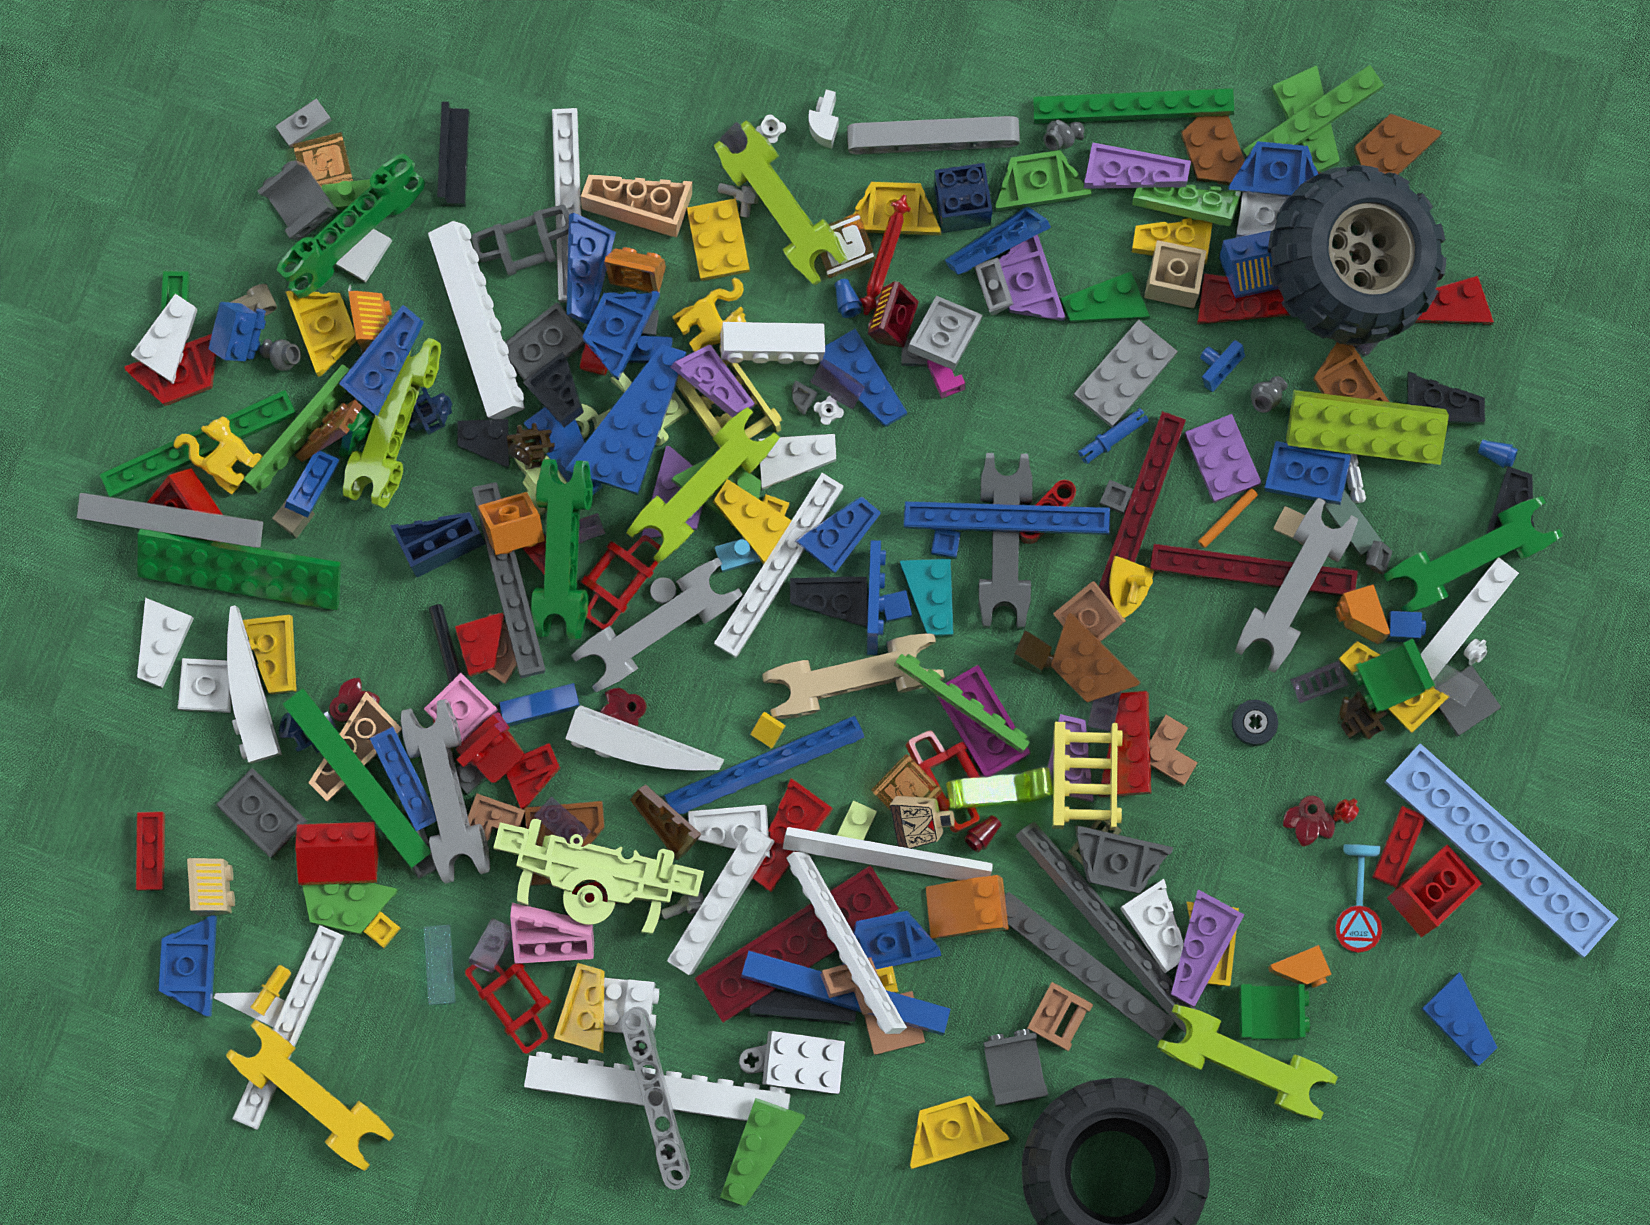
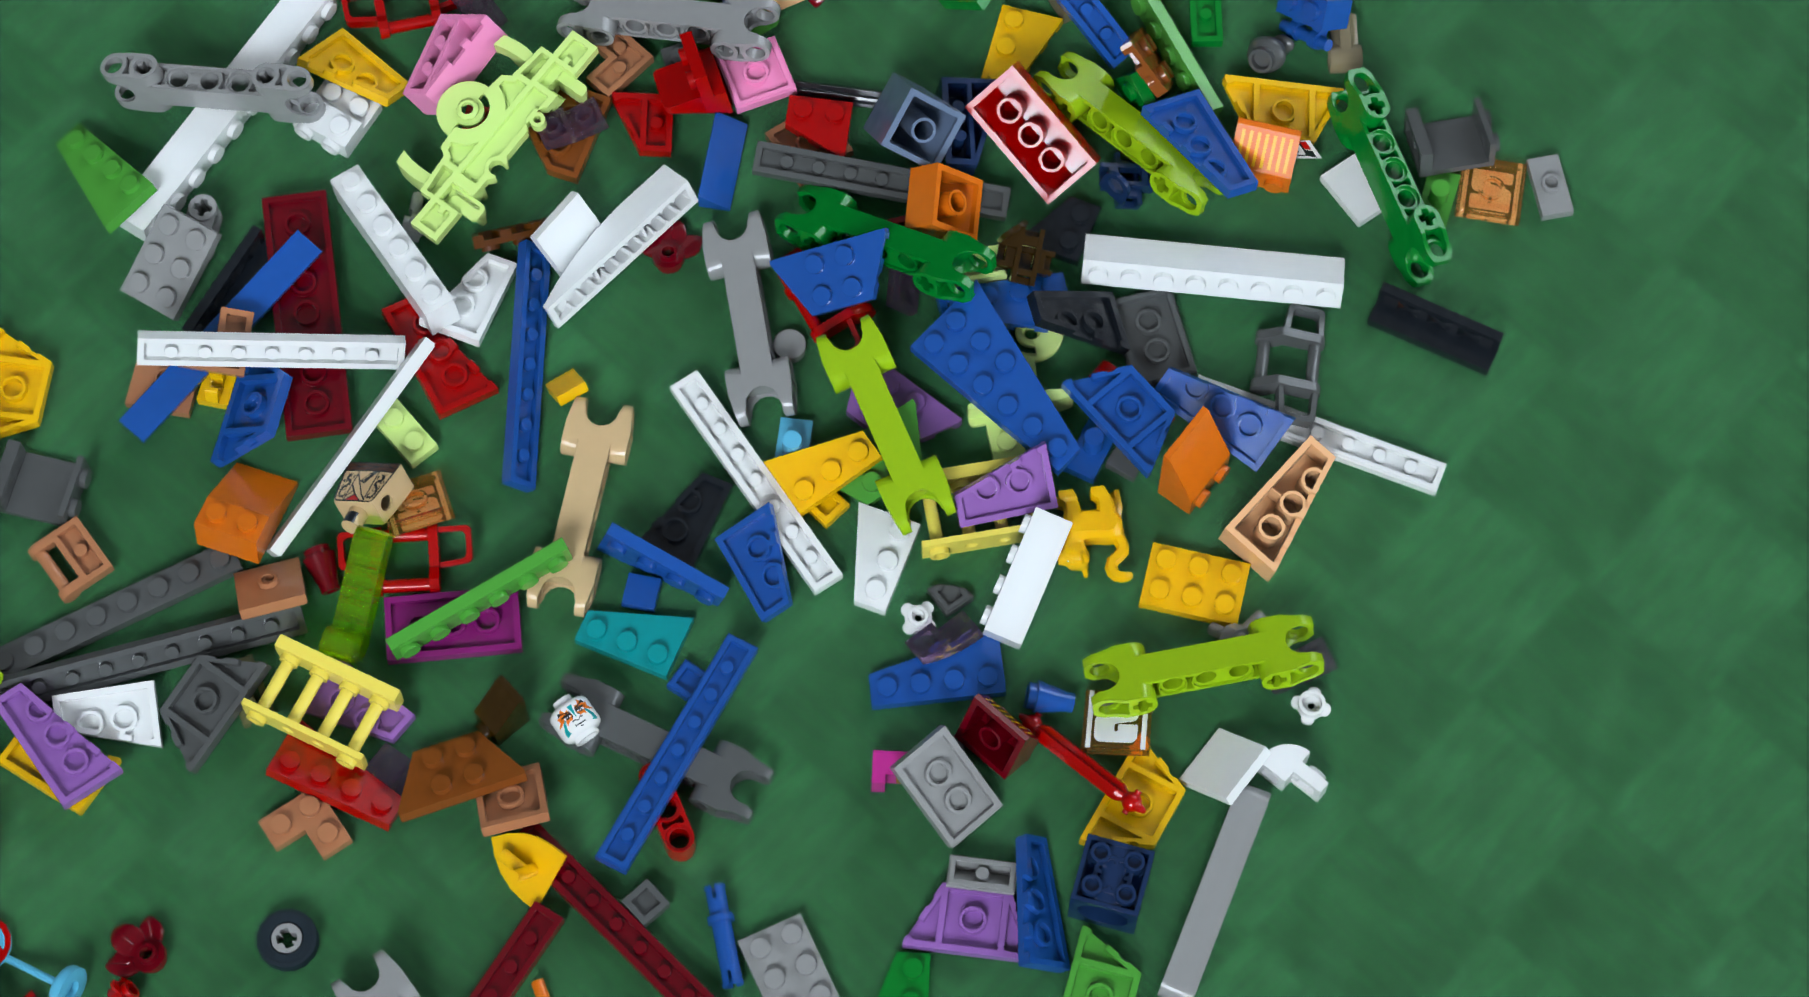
camera: 110 degrees right, 10 degrees down
none -> nougat plate [233,557,308,620]
none -> white tile [530,191,601,277]
none -> white head [550,694,601,746]
none -> blue wing [769,228,890,316]
none -> sand blue slope [863,72,966,166]
none -> red slope [965,61,1101,205]
none -> yellow wing [981,4,1063,79]
none -> white tile [1179,728,1271,805]

